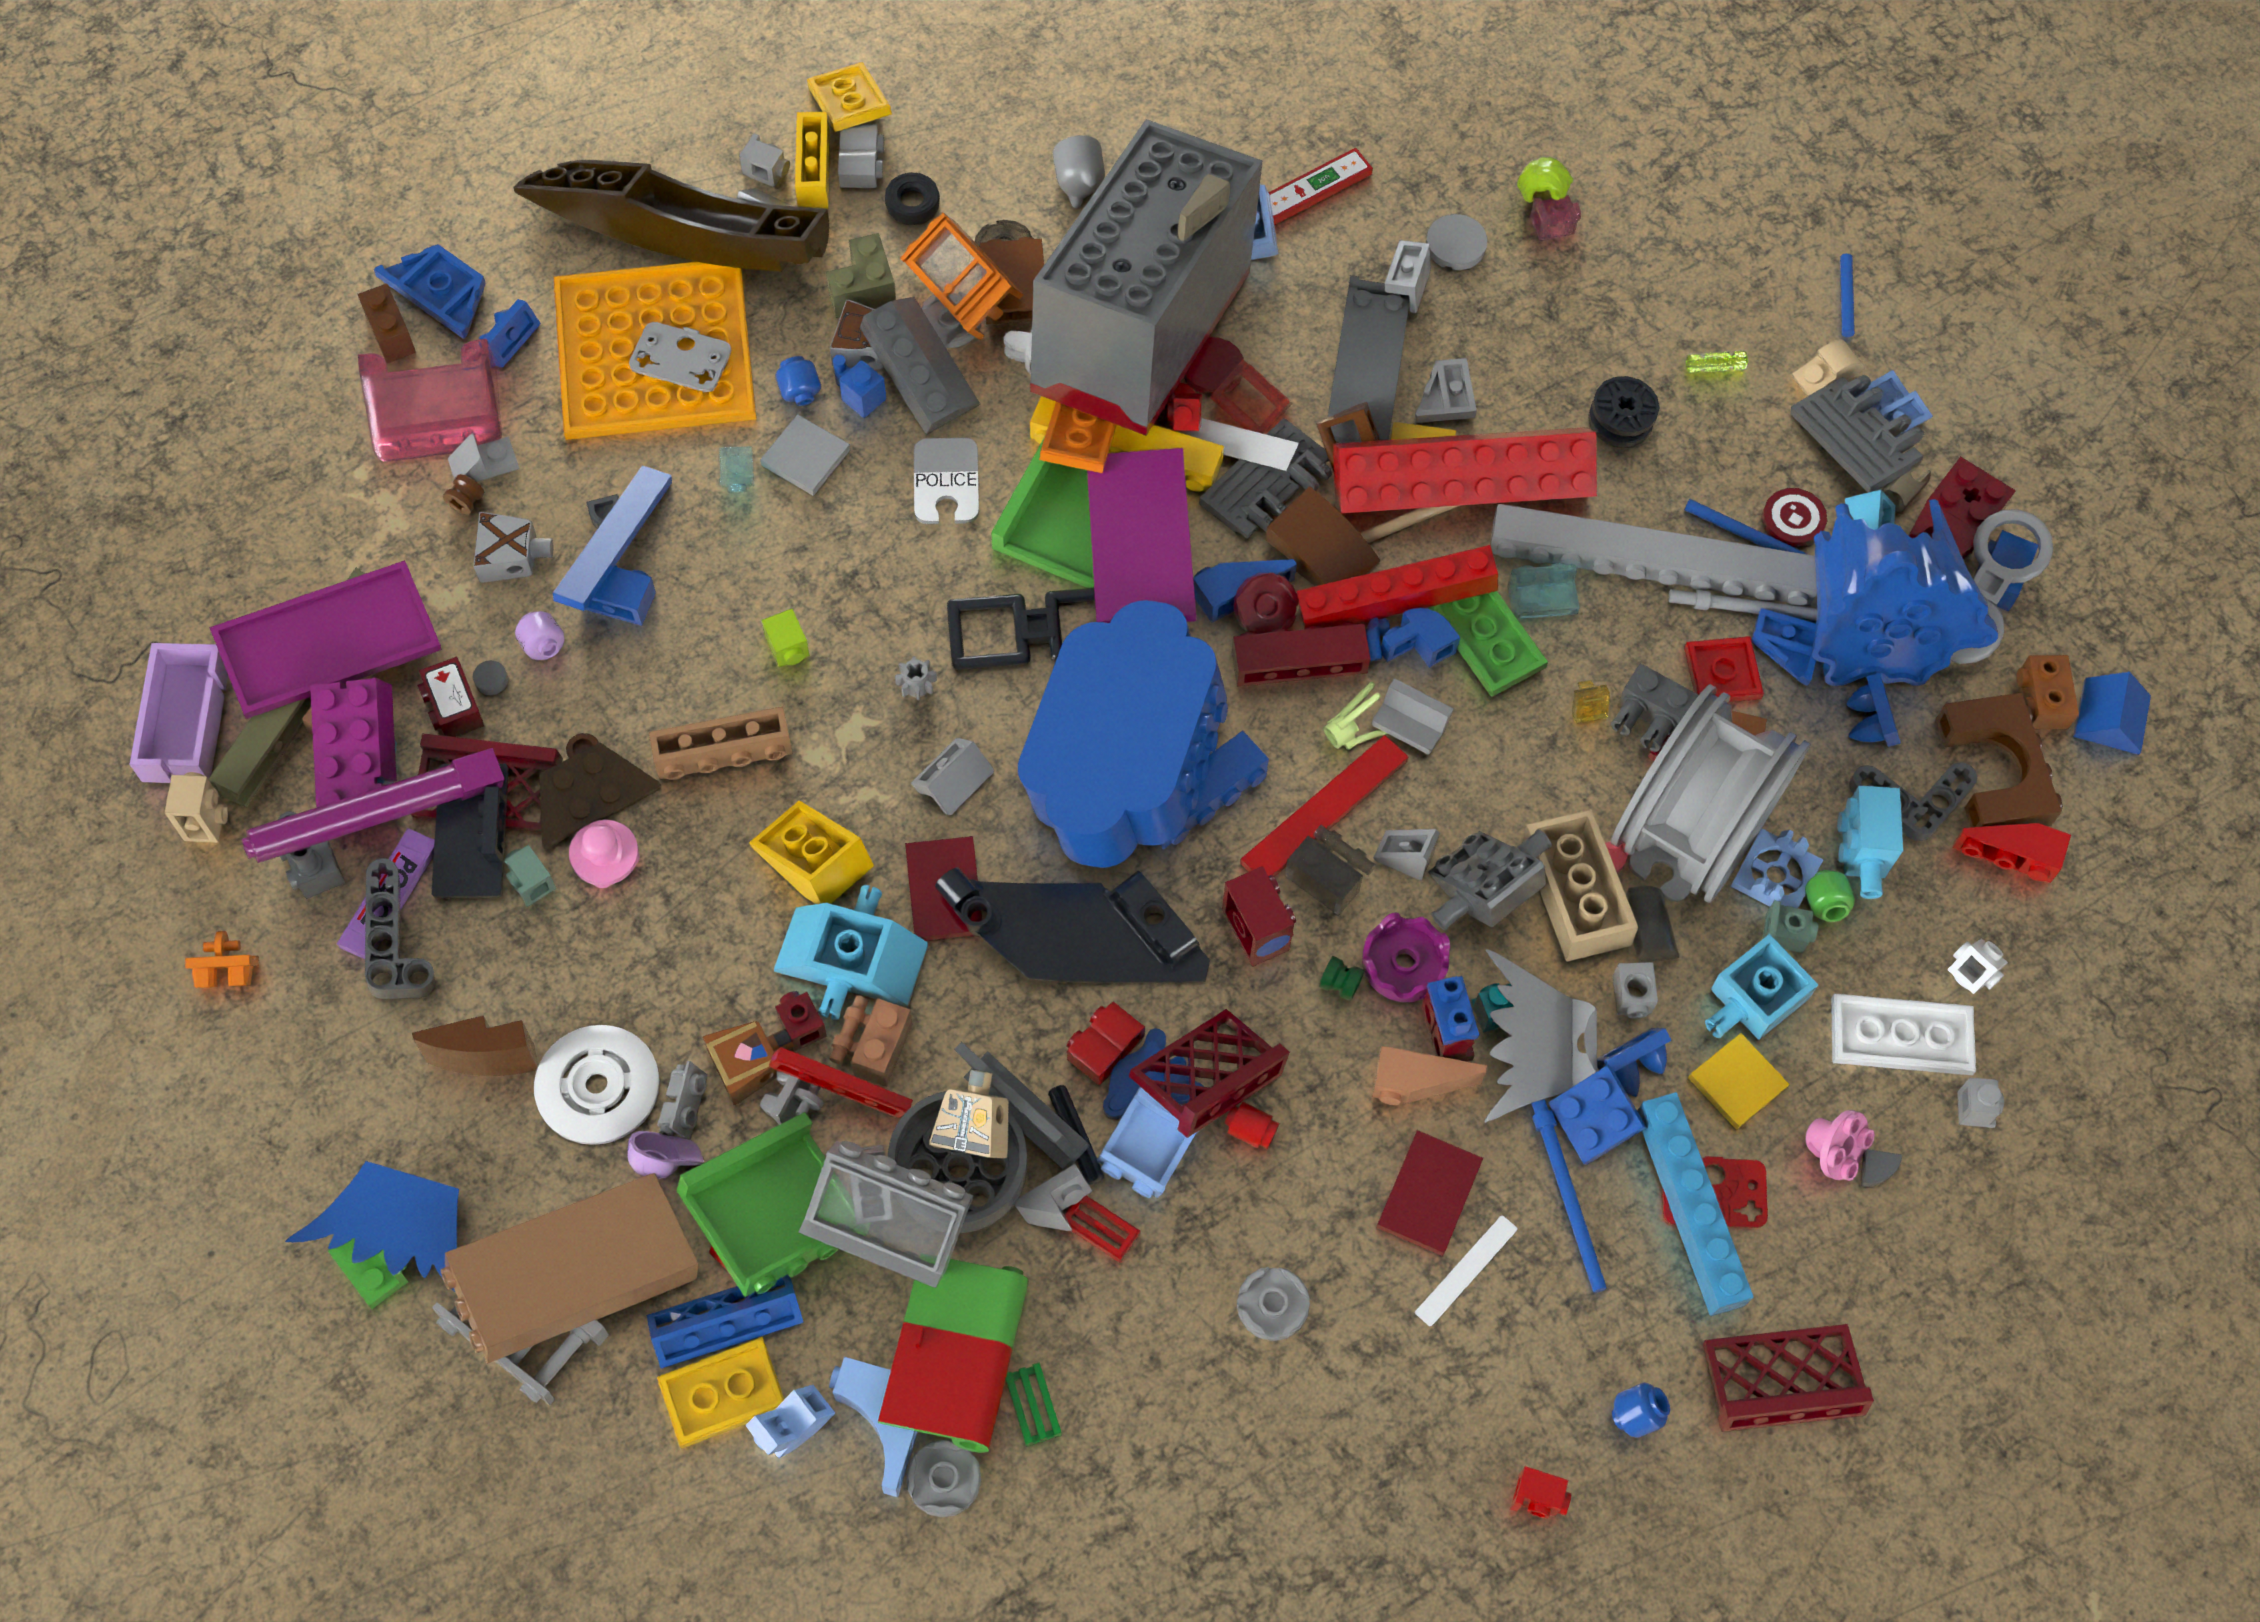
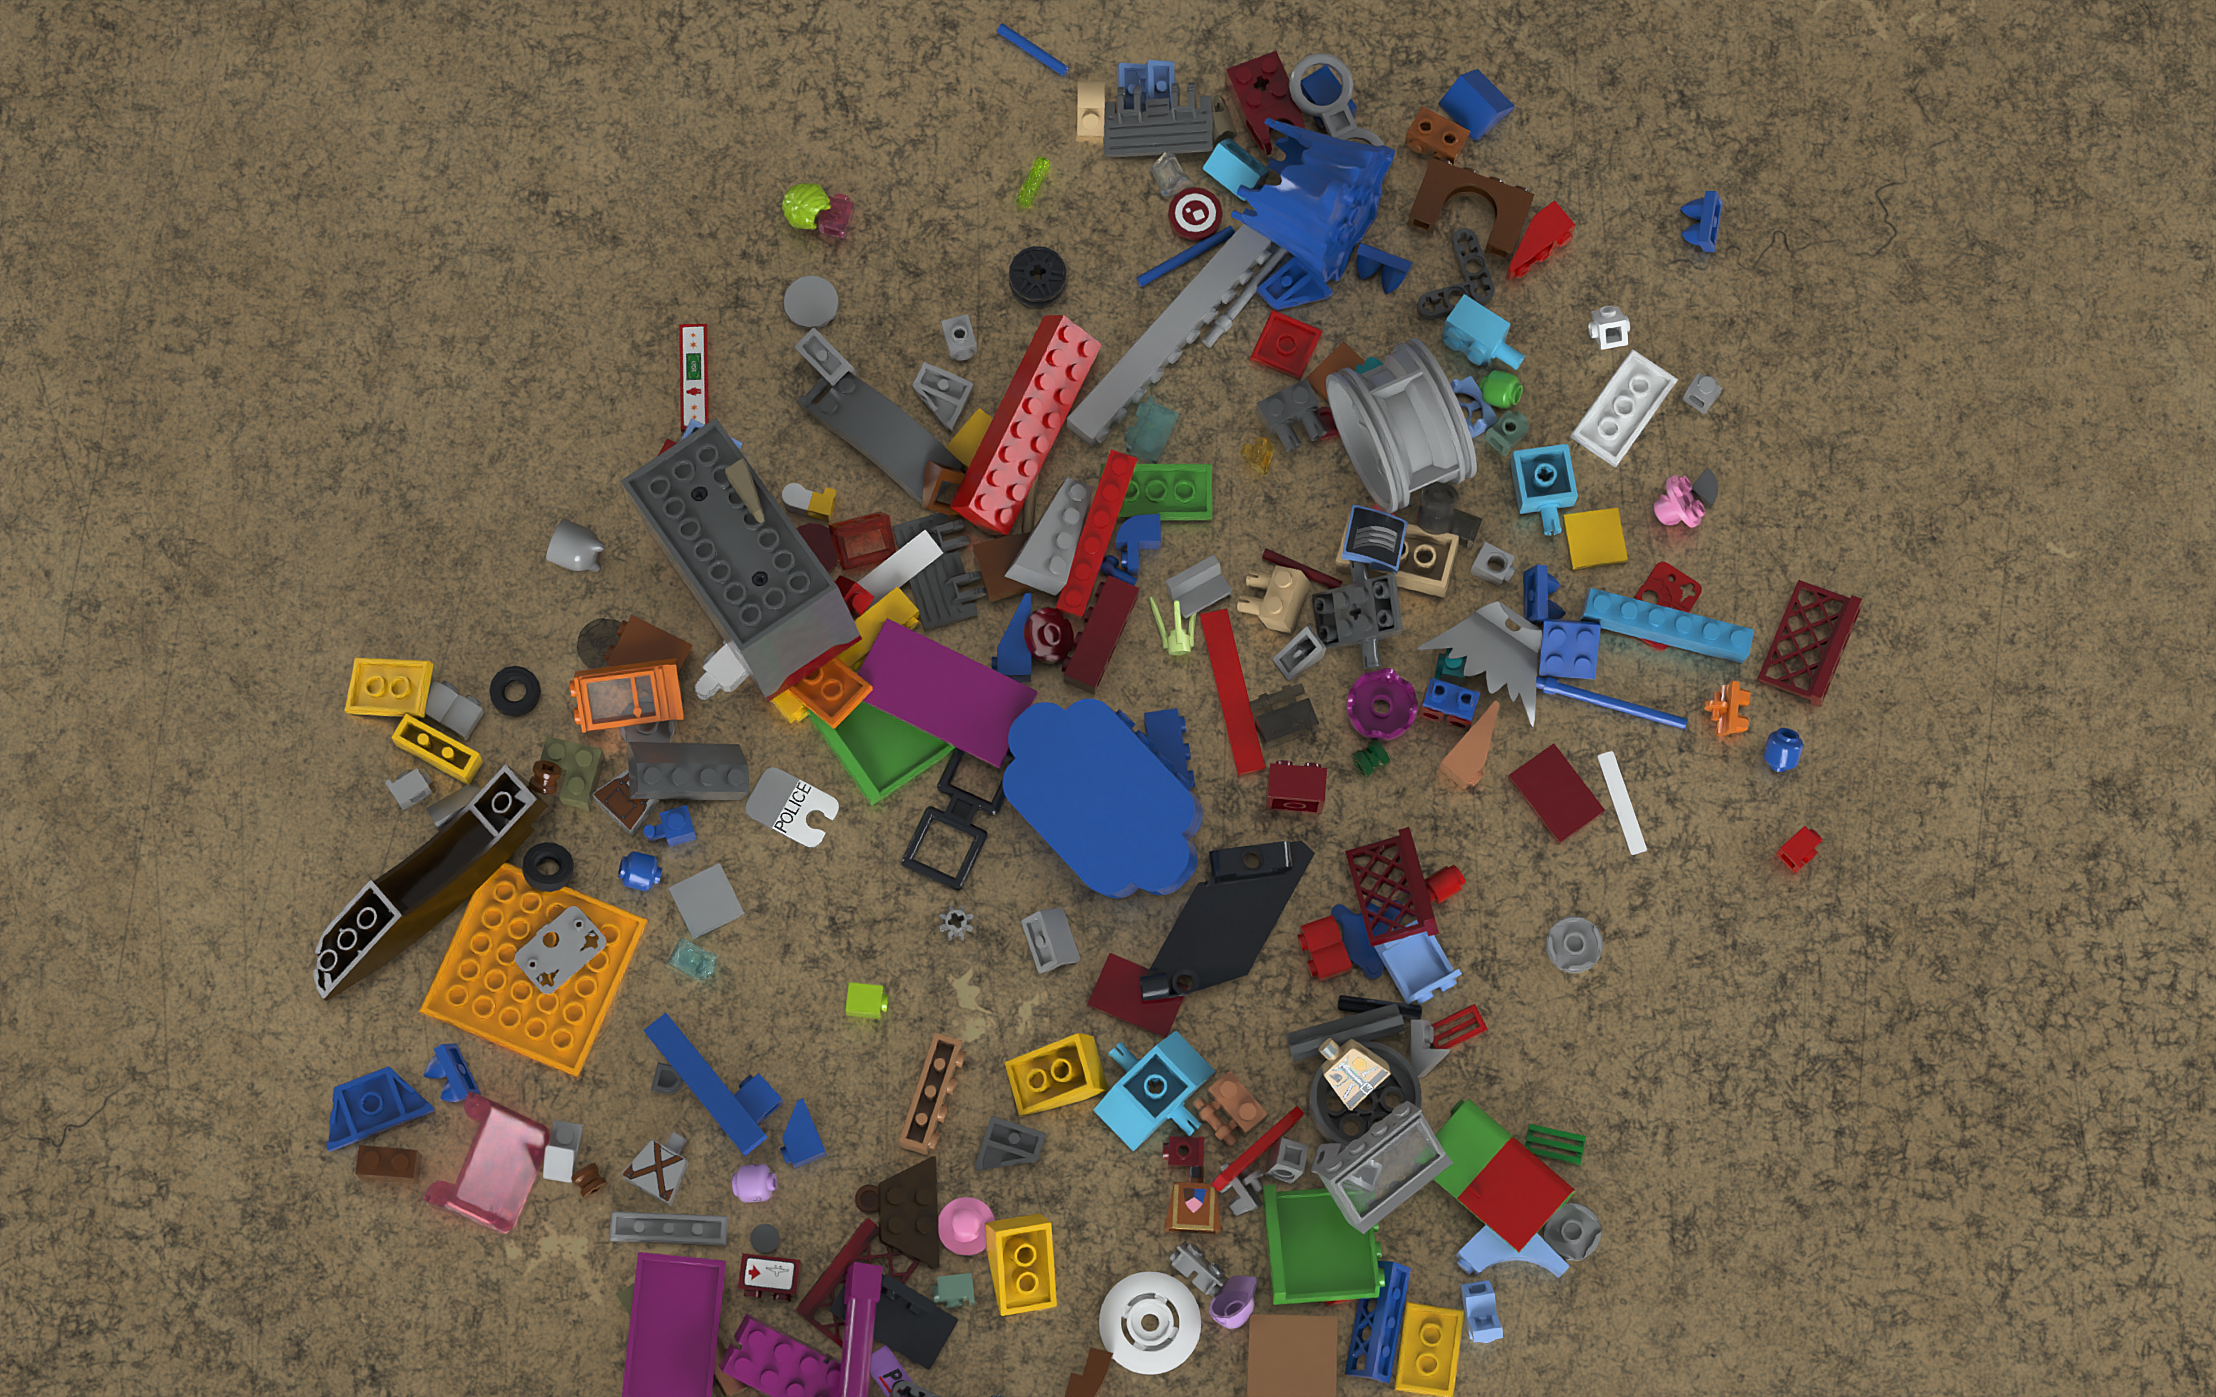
camera: 60 degrees left, 10 degrees up
none -> black tyre [522,842,574,892]
none -> reddish brown wheel [529,760,562,795]
none -> light grey tile [609,1211,728,1247]
none -> blue slope [780,1098,827,1169]
none -> leg [782,483,837,523]
none -> light grey brick [941,314,977,361]
none -> dark grey wing [974,1116,1047,1170]
none -> yellow slope [985,1213,1057,1316]
none -> light grey wedge [1005,477,1093,596]
none -> clear tile [1150,152,1194,197]
none -> tan brick [1237,565,1311,634]
none -> dark red bar [1262,548,1343,589]
none -> light grey brick [1265,1137,1309,1184]
none -> slope [1342,504,1407,573]
none -> clear smoke wheel [1417,481,1458,535]
none -> blue tile [1680,191,1723,252]
none -> orange hips [1704,681,1751,736]

